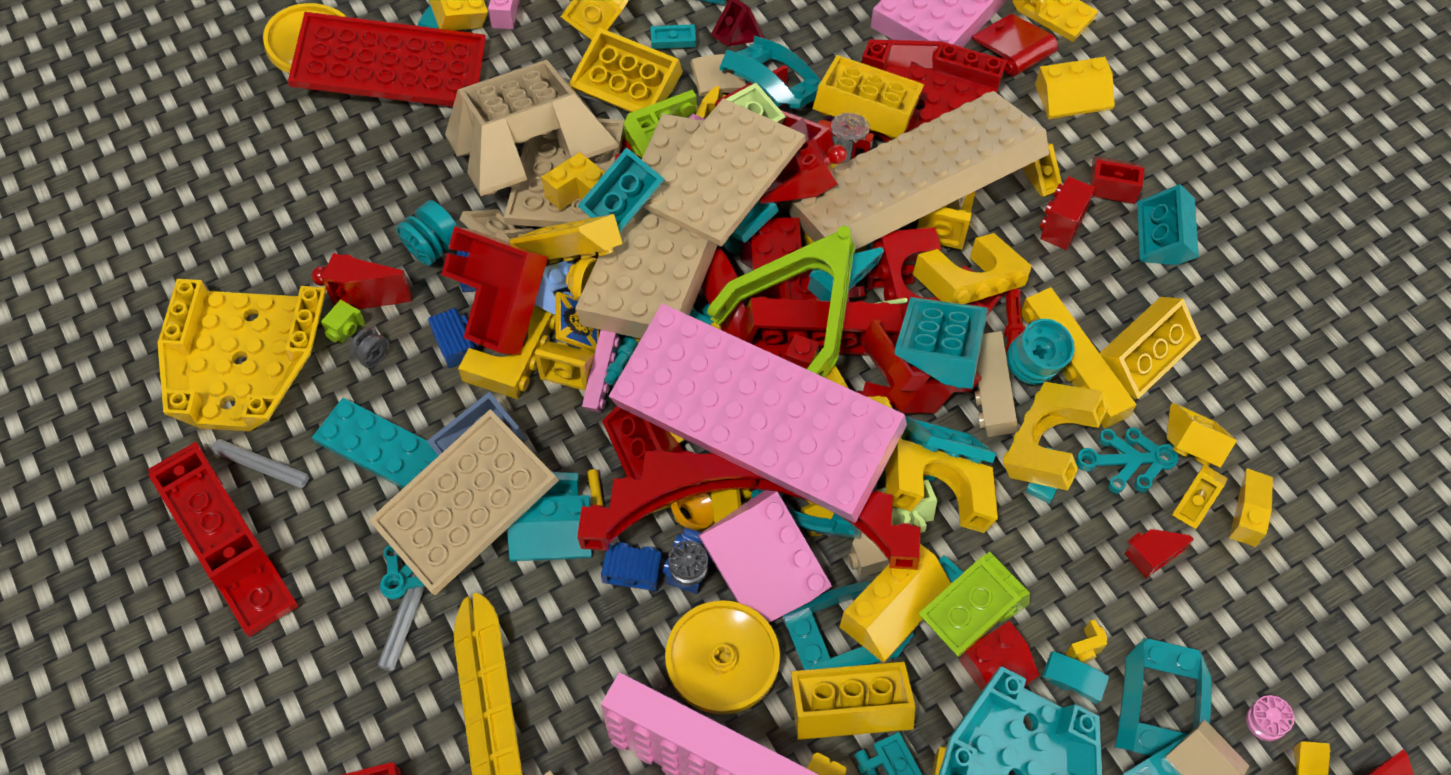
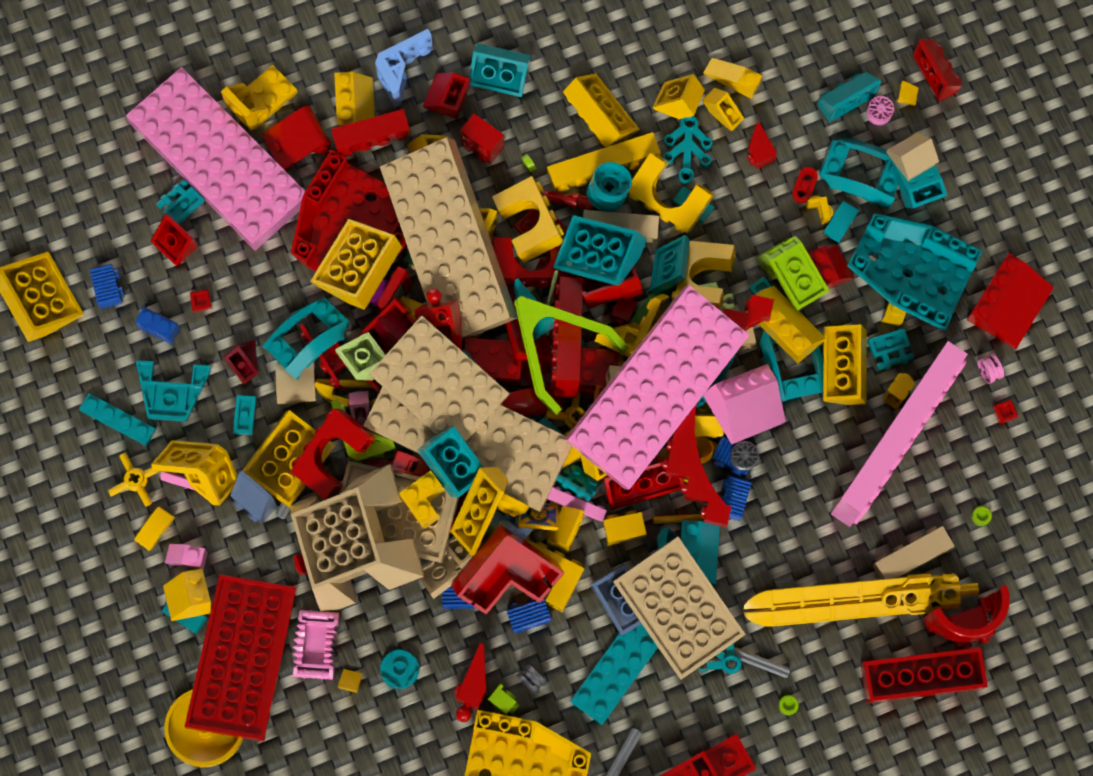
camera: 85 degrees left, 15 degrees up
teal wheel [396,200,458,266] -> none
yellow dish [665,601,780,714] -> none
red brick [785,334,820,369] -> none
clear gear [831,113,870,143] -> none
none -> sand blue slope [231,470,277,524]
none -> red arch [290,408,376,500]
none -> bright pink piece [293,610,339,680]
none -> red slope [331,109,411,156]
none -> yellow slope [338,669,363,693]
none -> light blue bracket [375,29,433,108]
none -> teal tile [380,650,419,689]
none -> lime tile [521,153,537,173]
none -> yellow brick [603,510,647,546]
none -> lime tile [778,695,799,716]
none -> red plate [792,167,818,204]
none -> teal slope [817,72,881,123]

